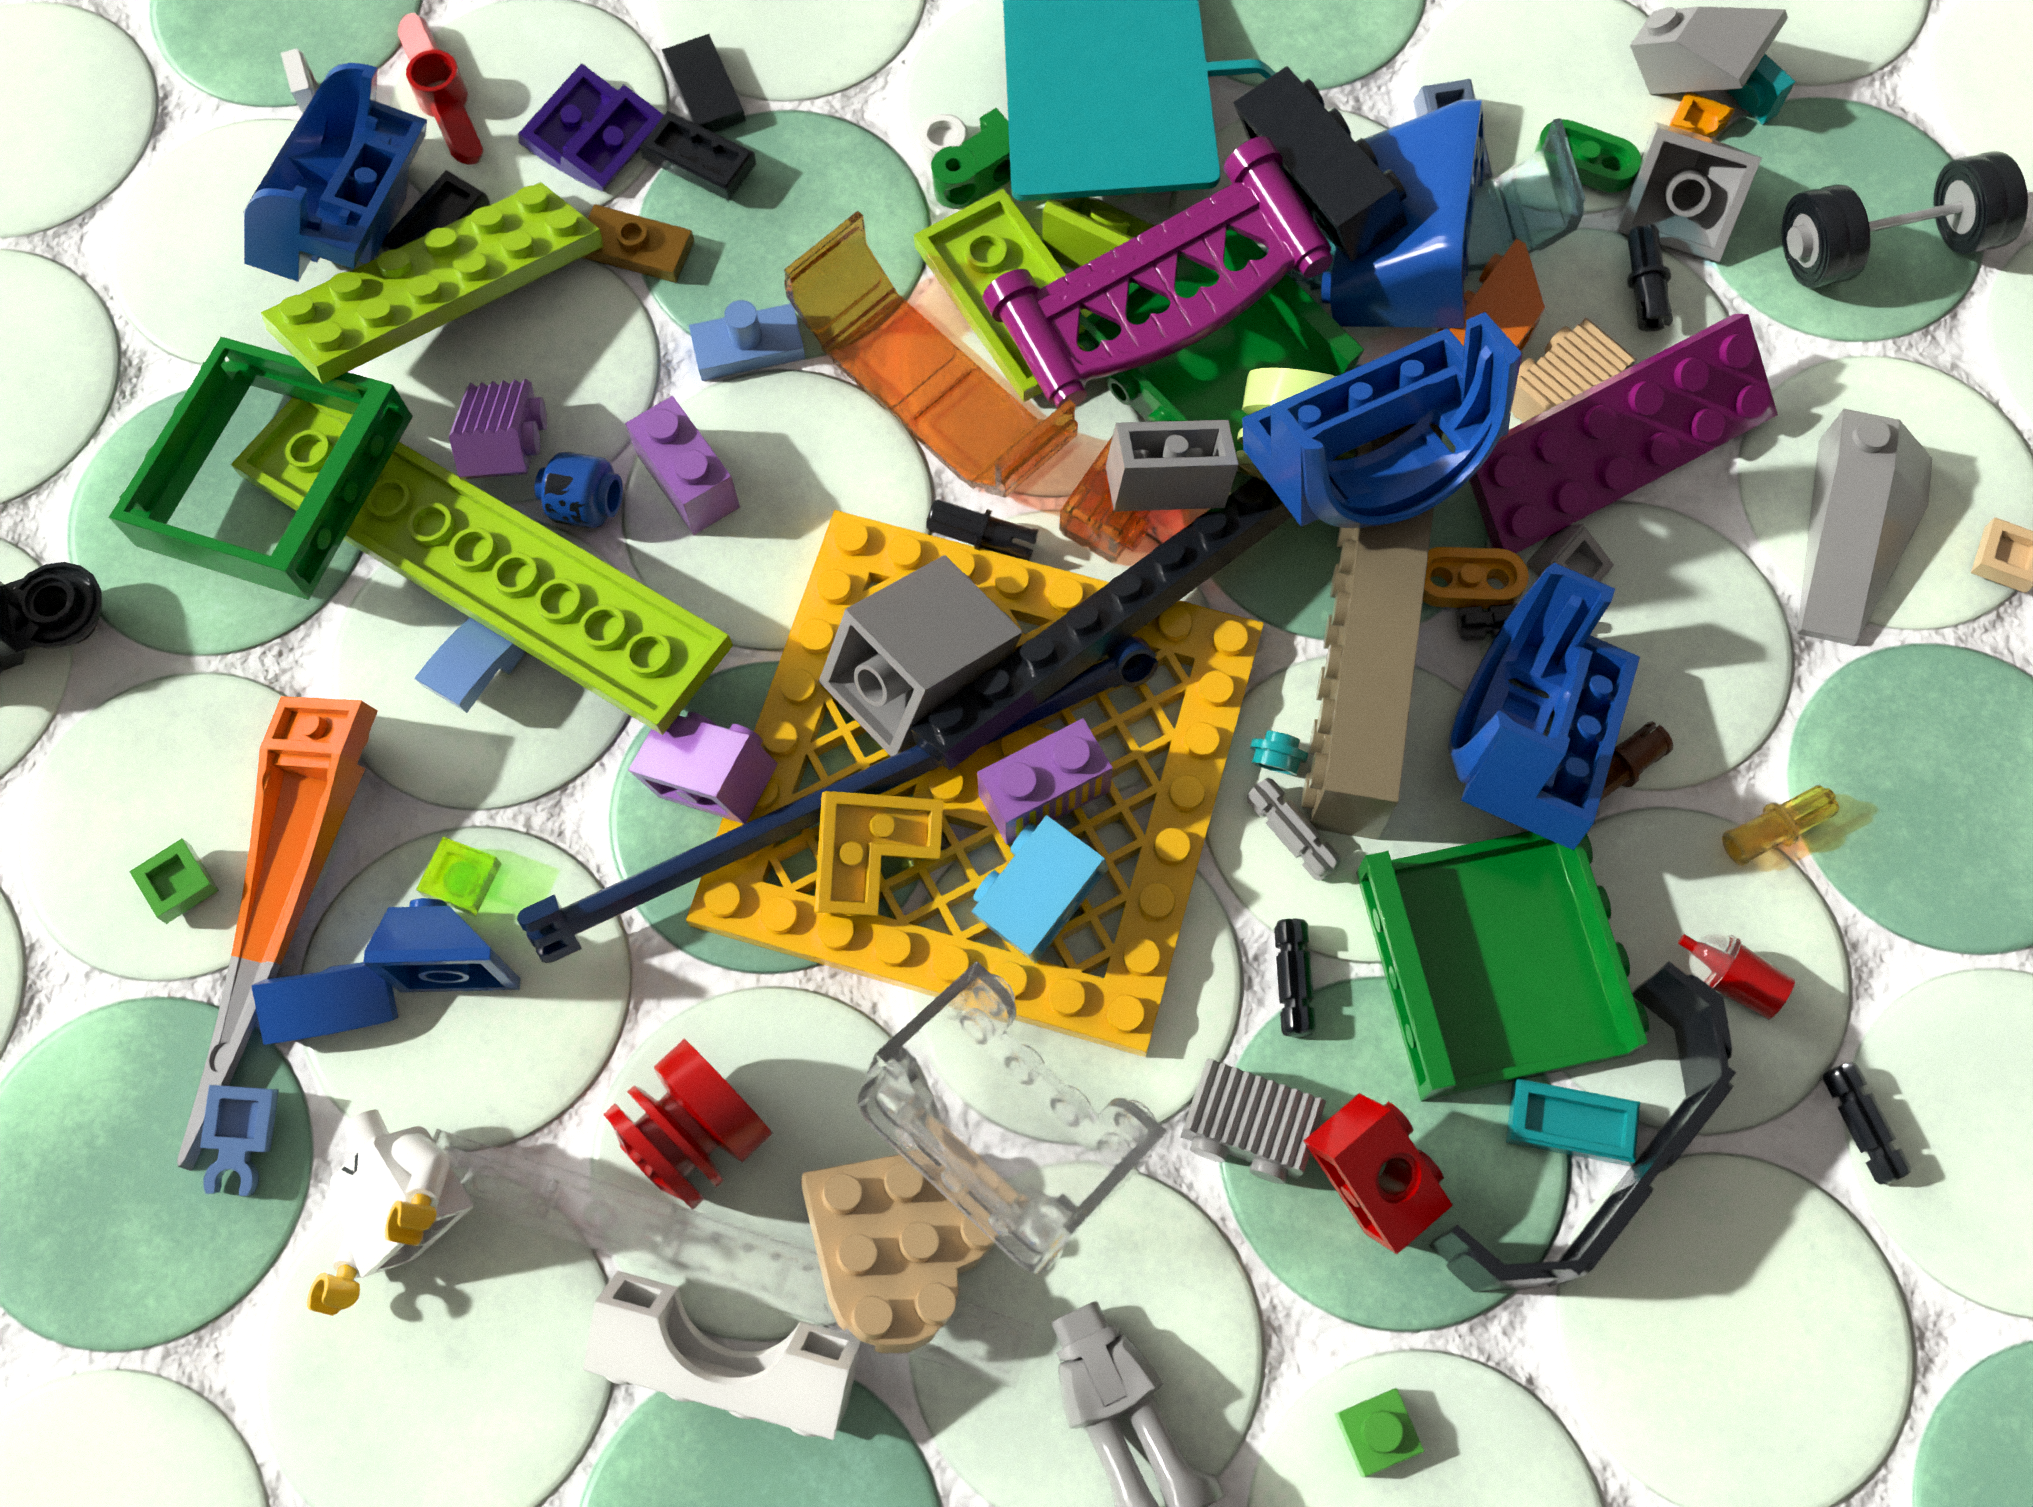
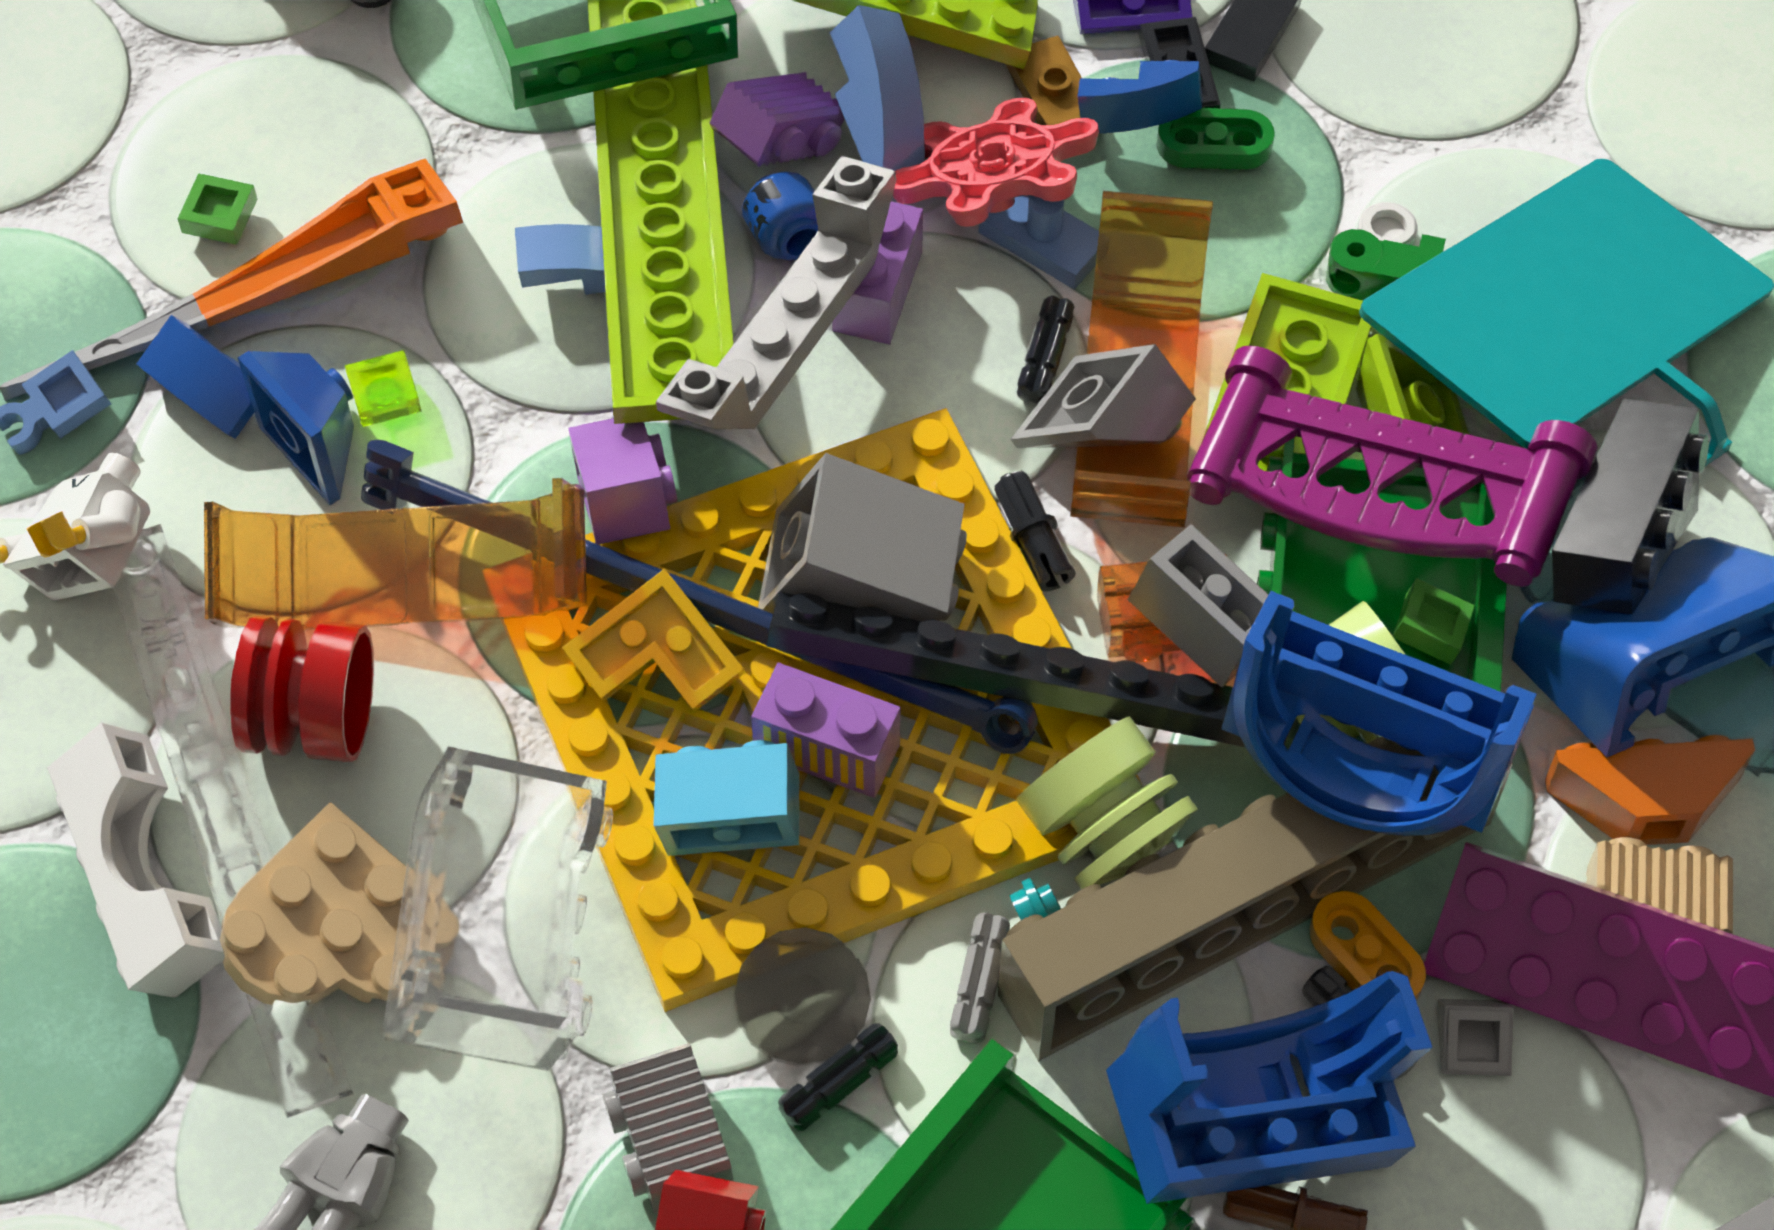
camera: 50 degrees right, 10 degrees down
none -> clear orange windscreen [204,478,587,630]
none -> light grey slope [656,156,897,429]
none -> clear smoke tile [733,927,871,1067]
none -> medium blue slope [830,5,925,171]
none -> coral plate [893,98,1099,227]
none -> light grey slope [1010,344,1196,448]
none -> yellowish green wheel [1016,716,1198,889]
none -> black axle [1017,295,1075,404]
none -> blue slope [1077,60,1203,134]
none -> green plate [1156,108,1275,170]
none -> bright green plate [1392,578,1475,665]

